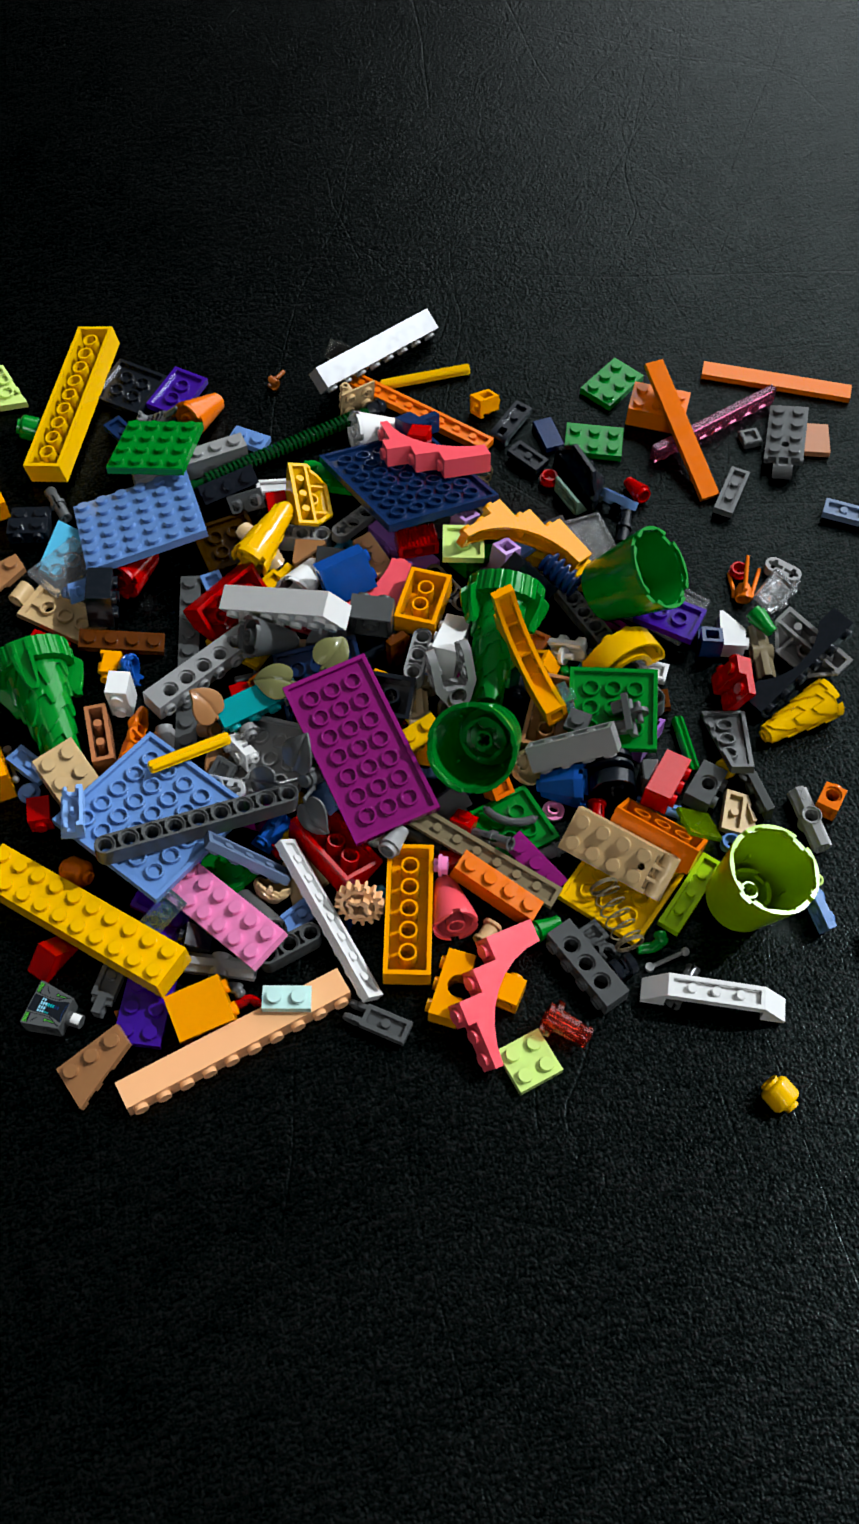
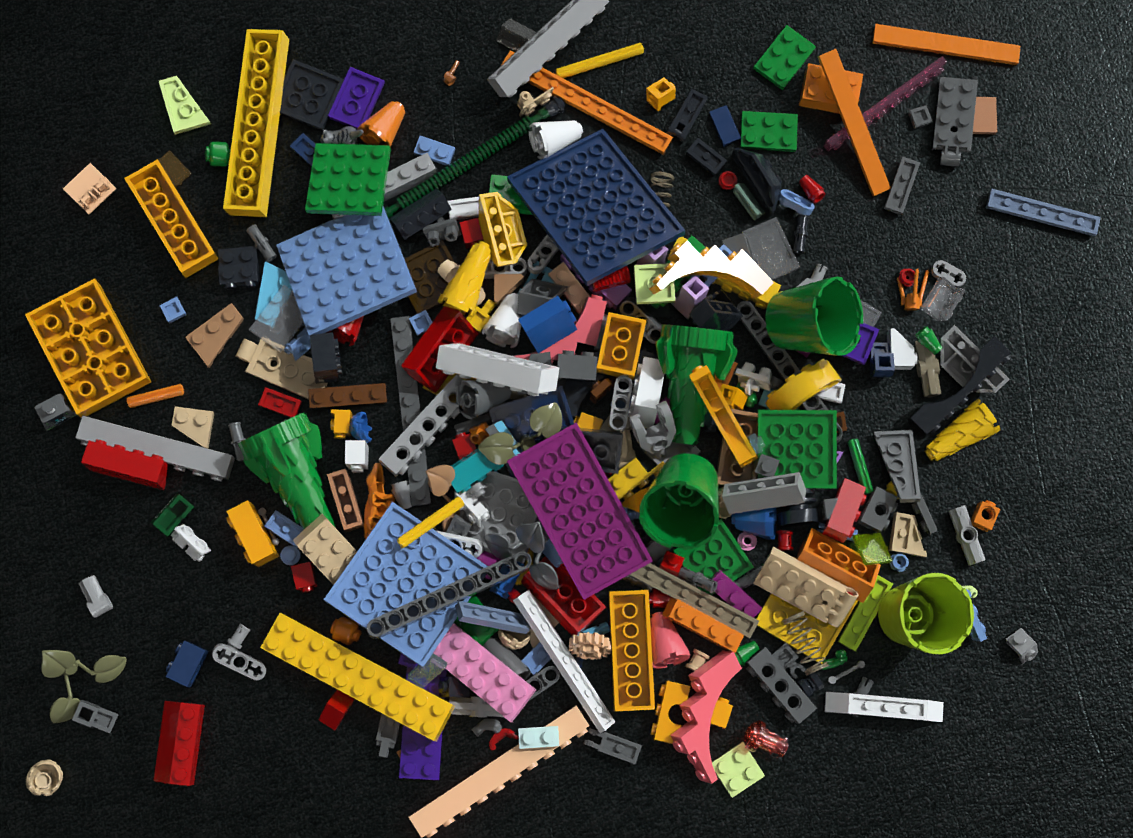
camera: 10 degrees left, 20 degrees up
torso [20,980,85,1037] -> none
medium nougat wing [56,1024,132,1110] -> none
light blue hinge [61,784,86,839] -> none
light orange panel [163,974,240,1045] -> none
coral arch [378,421,491,479] -> none
light grey cone [378,826,409,859] -> none
dark blue brick [395,411,439,436] -> none
red brick [407,424,432,443] -> none
bright pink plate [434,854,449,877] -> none
dark grey piece [483,806,538,827] -> none
dark blue piece [538,553,582,597] -> none
dark grey hips [610,692,649,738] -> none
red plate [711,654,756,711] -> none
yellow head [761,1075,799,1113] -> none

